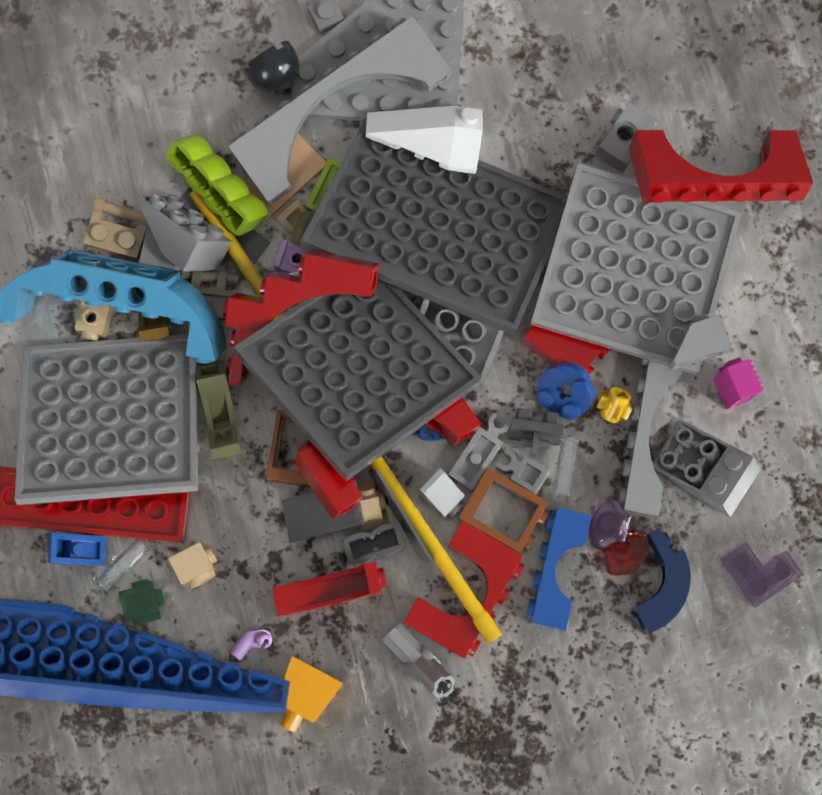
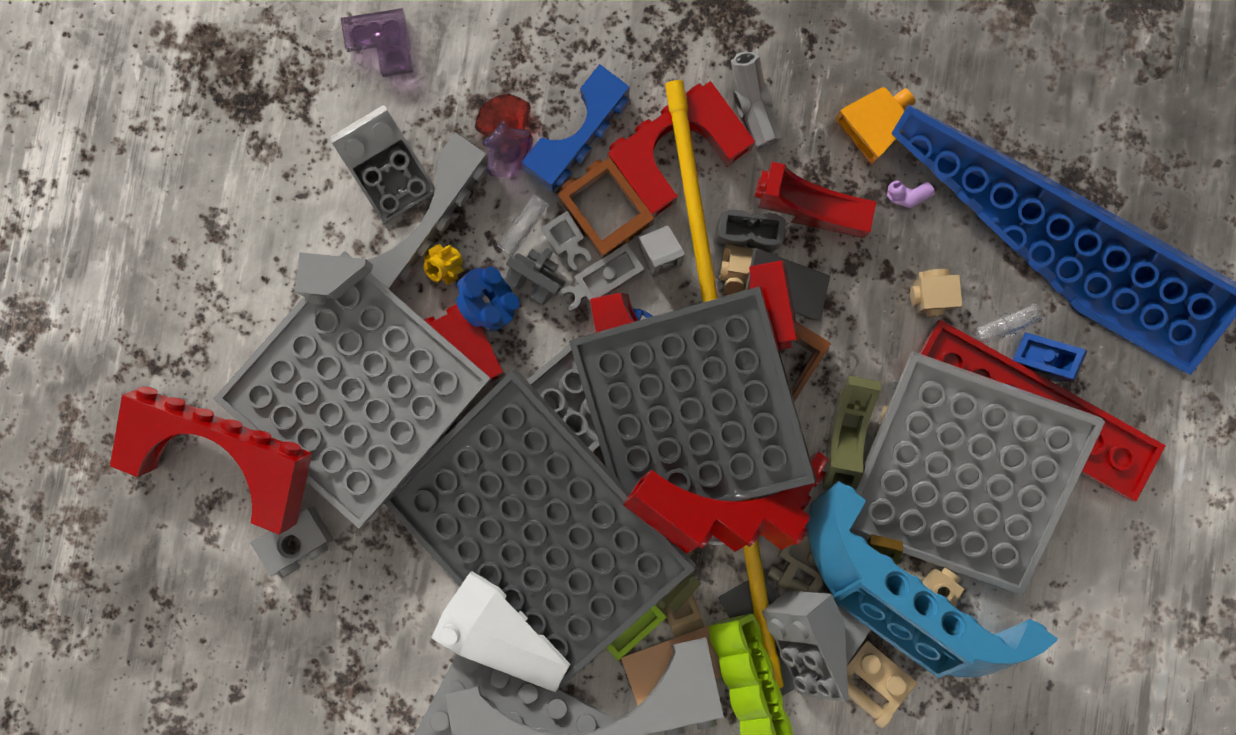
camera: 155 degrees left, 5 degrees up
clear green brick [118,579,166,626] -> none
lavender brick [273,239,311,274] -> none
dark grey piece [367,469,434,562] -> none
dark blue arch [631,528,691,635] -> none
dark pink brick [713,357,764,409] -> none

